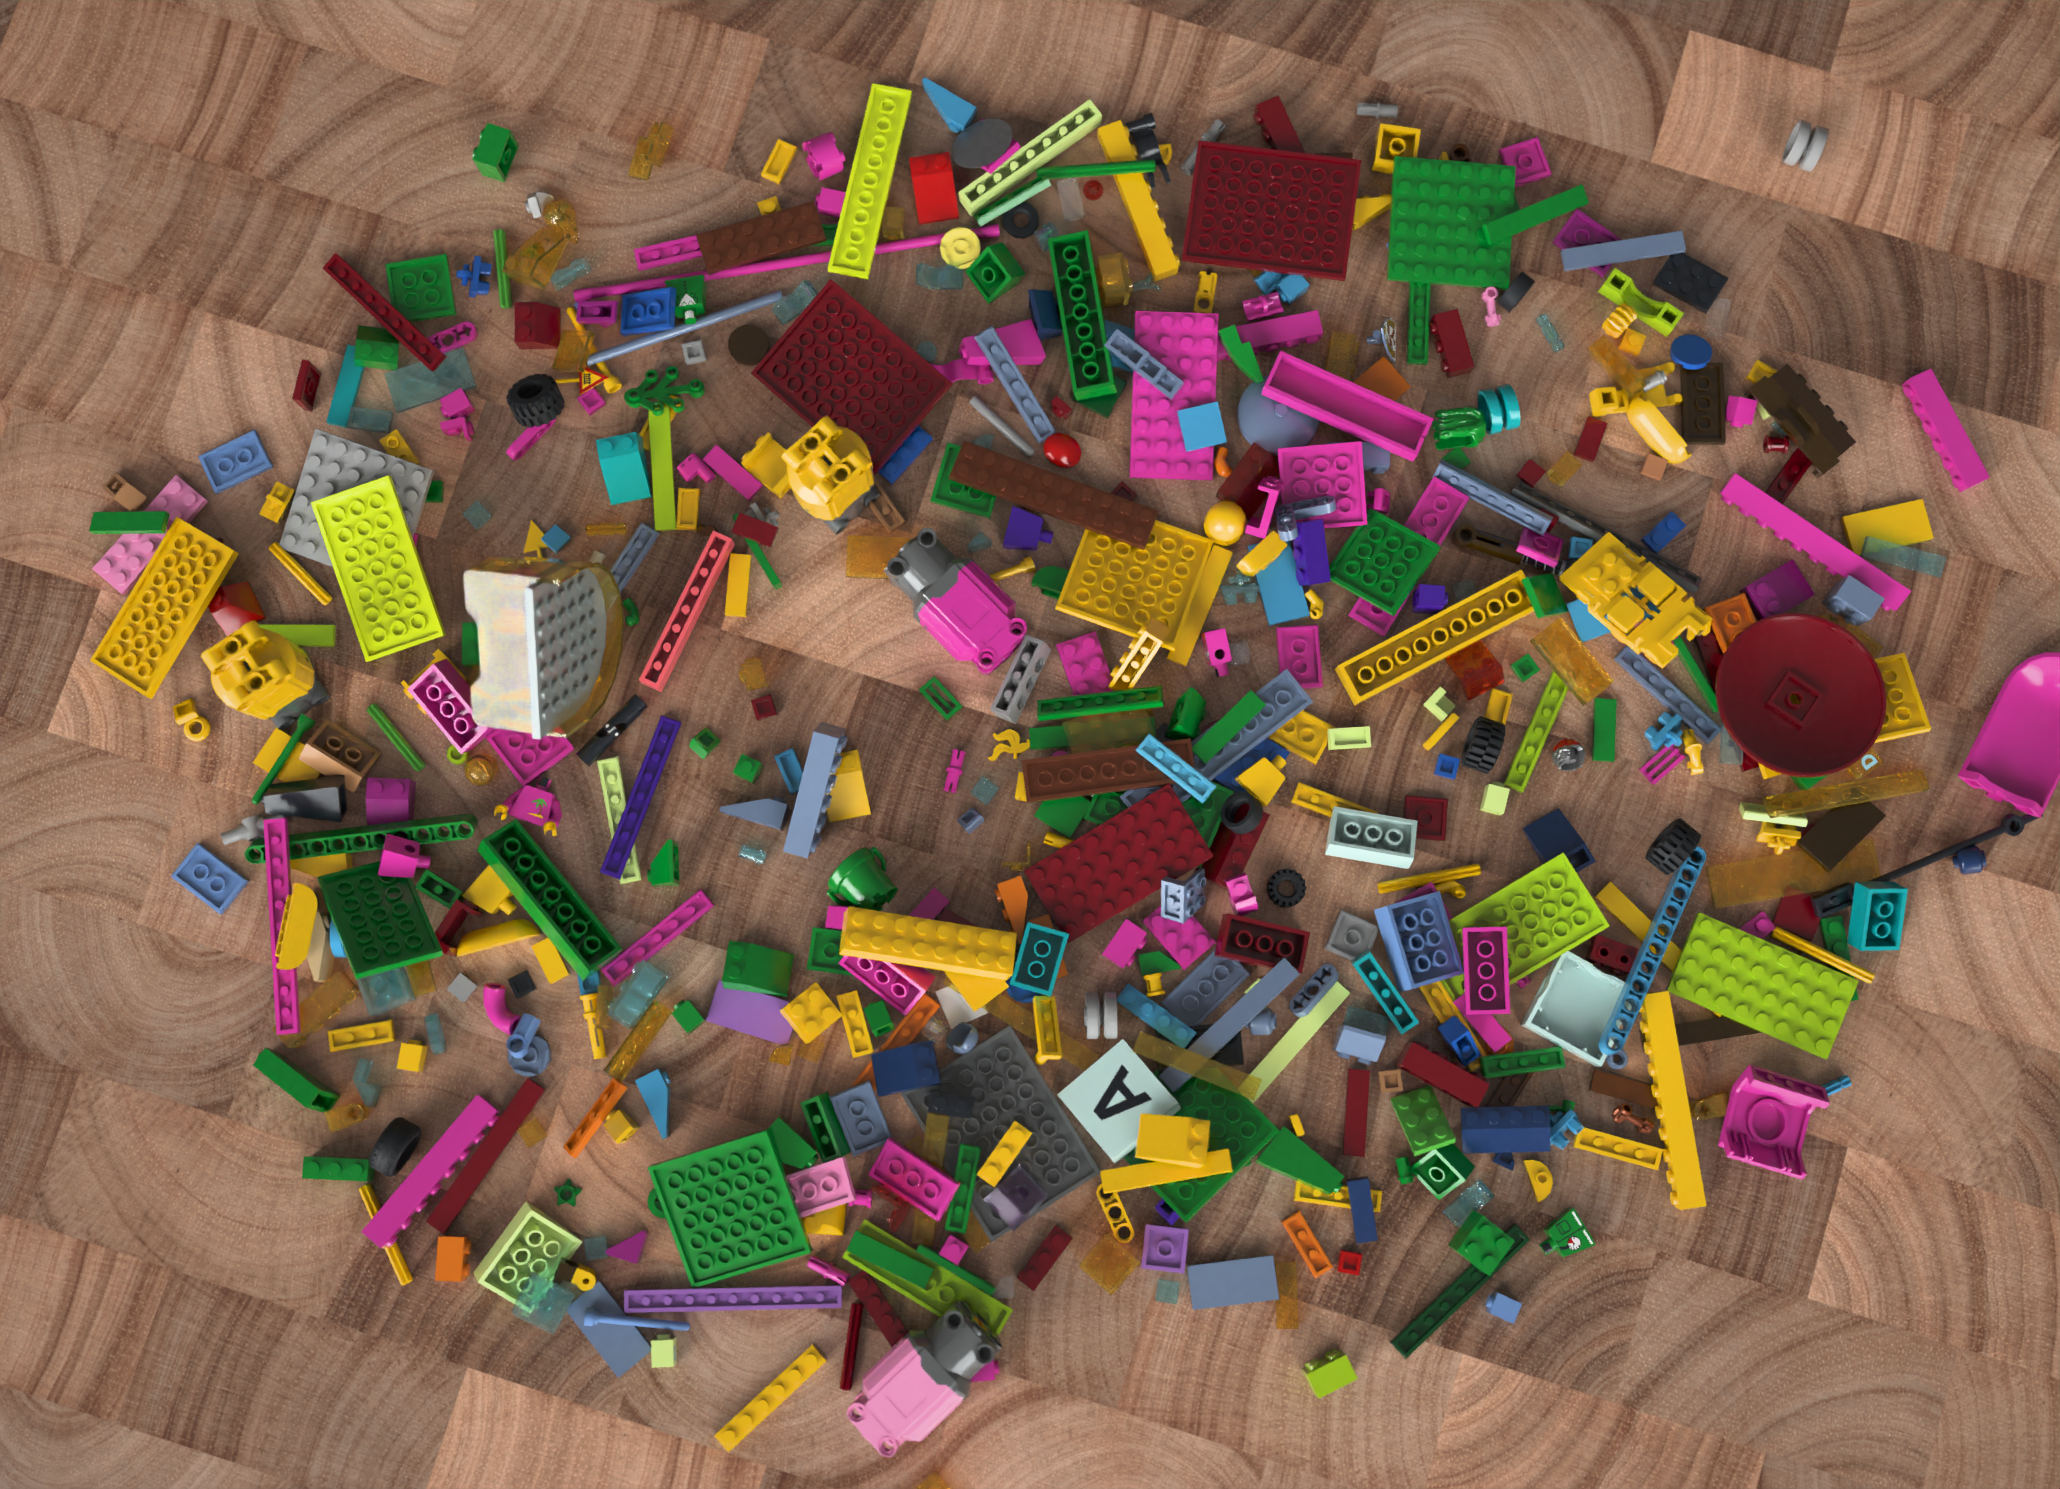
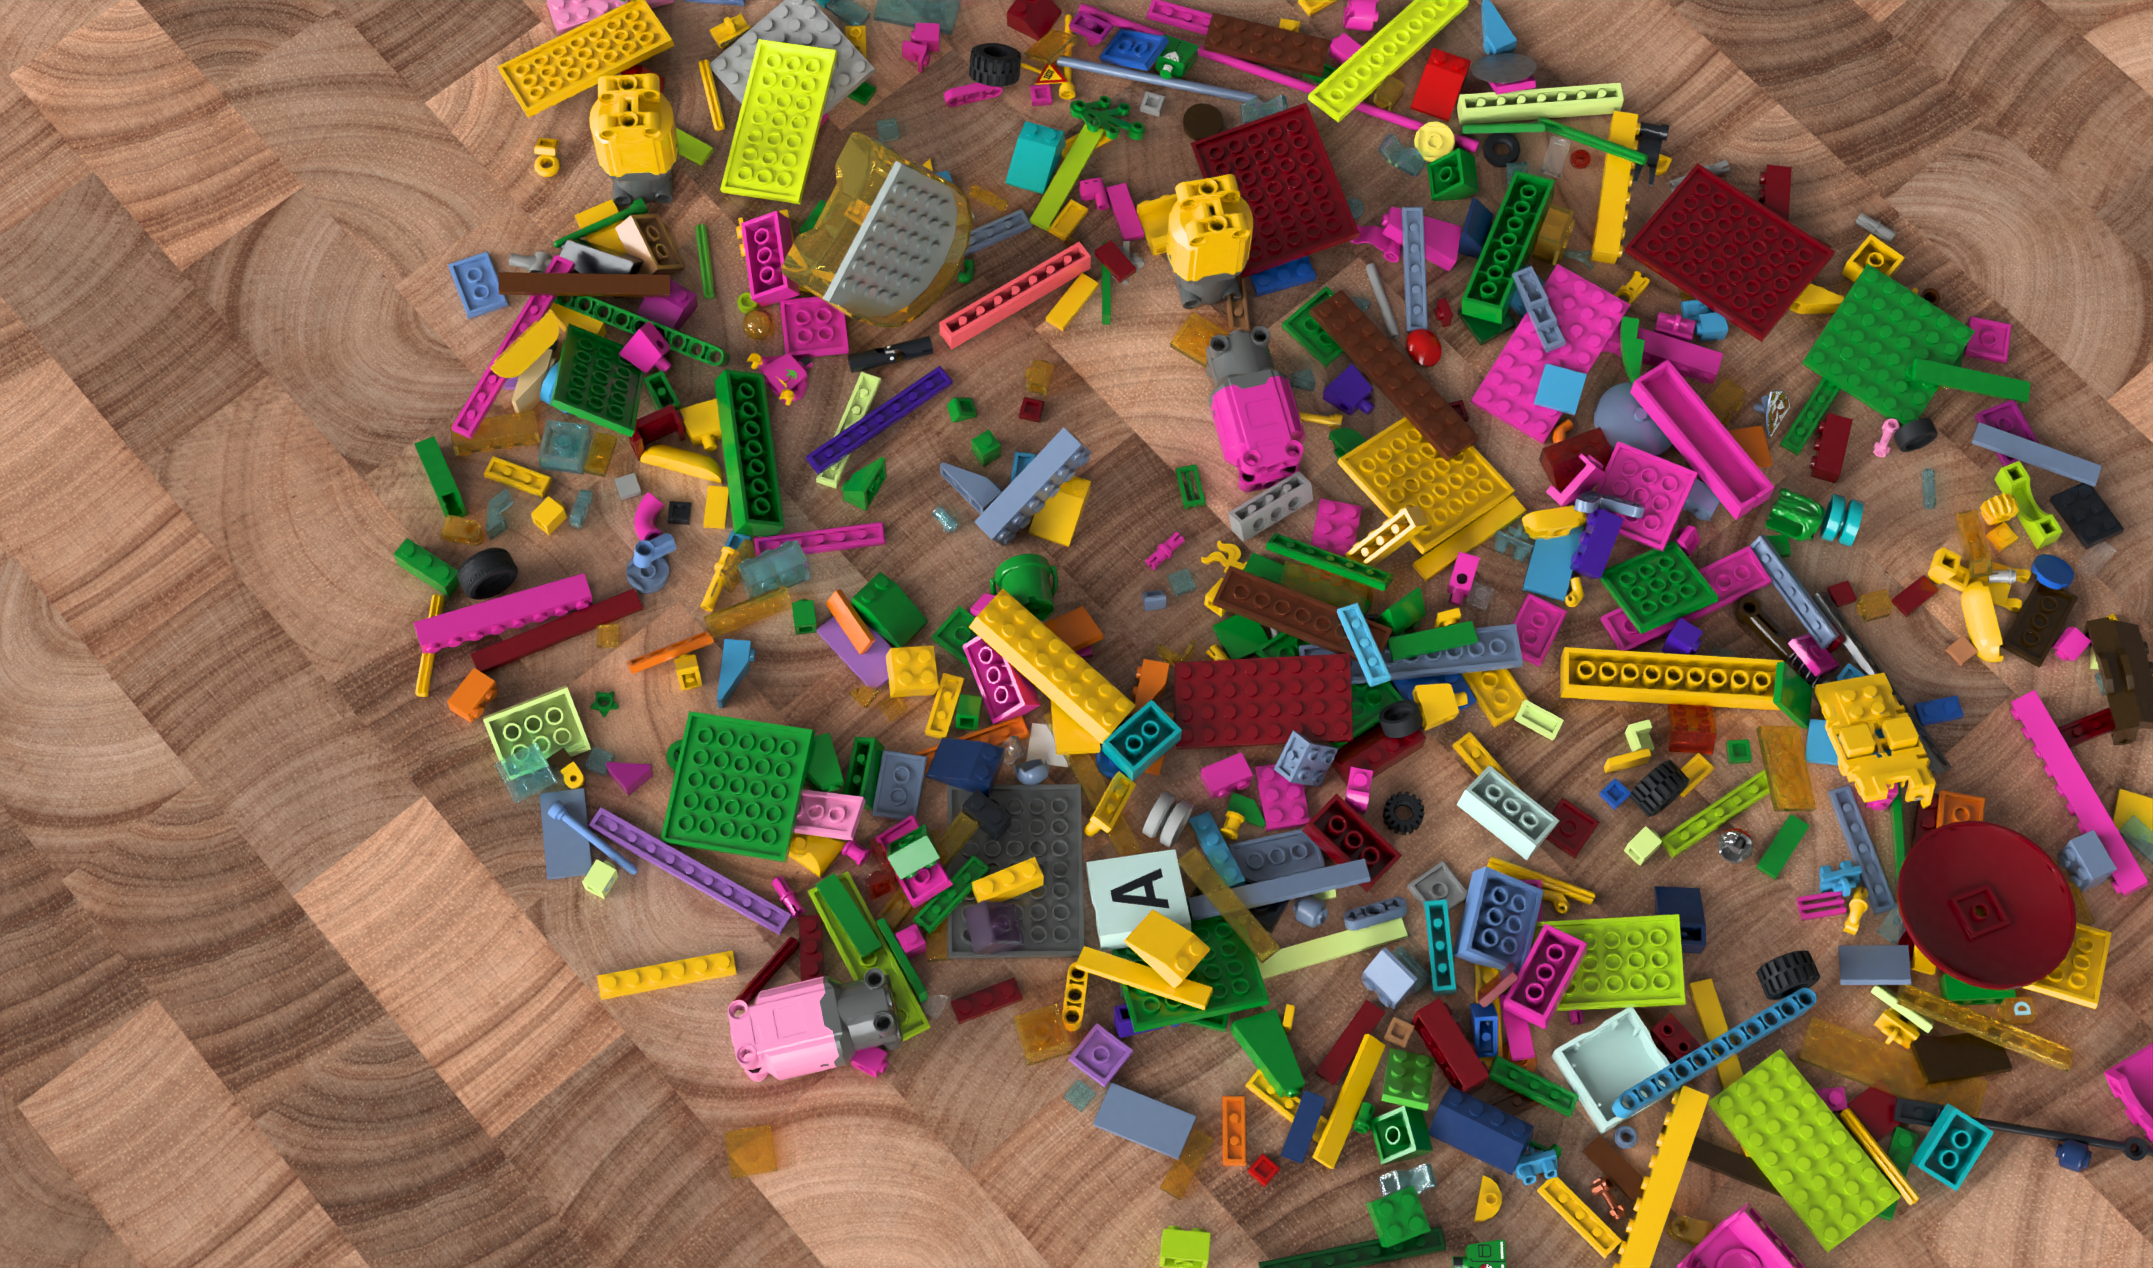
camera: 30 degrees right, 15 degrees down
yellow tile [1203,501,1247,547] -> none
dark blue tile [1492,1153,1514,1171] -> none
magenta slope [1740,559,1815,621] -> none
dark red bush [1763,434,1789,454] -> none
none -> reddish brown tile [499,272,670,297]
none -> tile [826,589,876,654]
none -> slope [887,823,940,880]
none -> orange tile [1044,606,1104,652]
none -> yellow tile [1312,1034,1386,1169]
none -> yellow plate [1433,608,1461,629]
none -> dark red tile [1478,962,1518,1008]
none -> sand blue tile [1838,945,1911,985]

